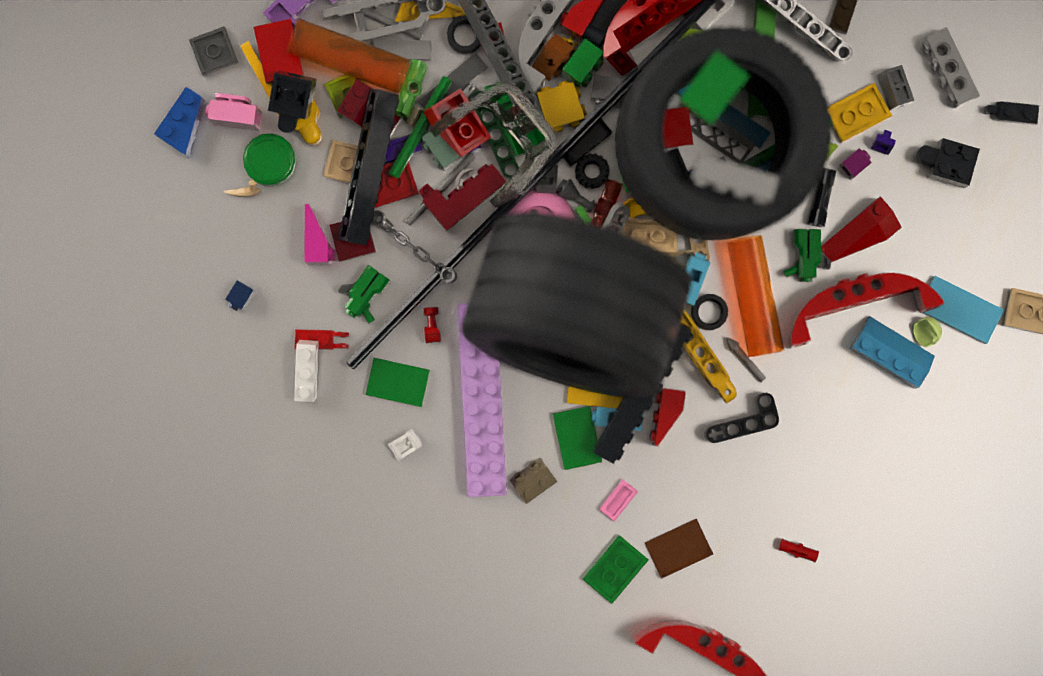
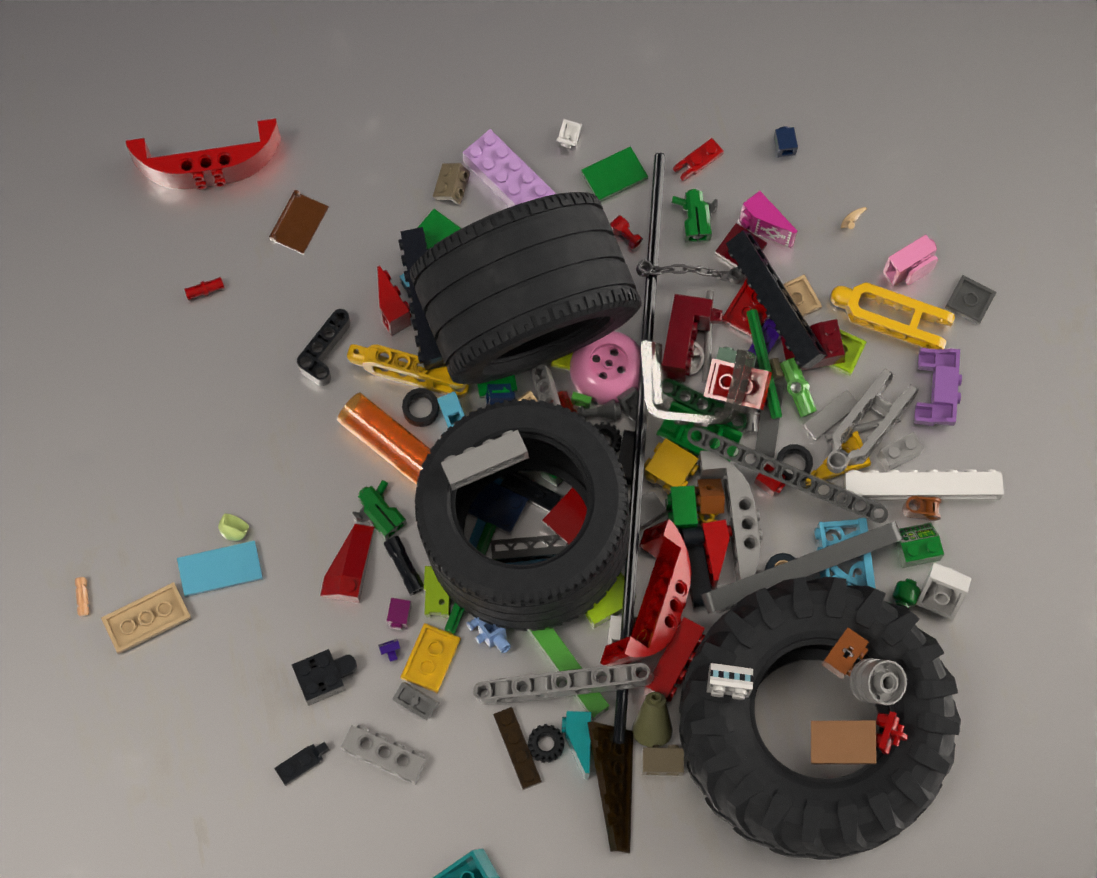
camera: 135 degrees right, 15 degrees down
blue wedge [154,87,206,158] -> none
green piece [243,133,296,186] -> none
red tile [253,19,304,84] -> none
black brick [268,70,317,133] -> none
clear orange piece [286,18,410,93] -> none
white brick [294,340,319,402] -> none
green tile [582,535,649,604] -> none
bright pink tile [599,480,638,522] -> none
green tile [679,51,749,125] -> none
light grey piece [726,337,766,382] -> none
red slope [789,273,944,349] -> none
dark azure slope [849,316,935,389] -> none

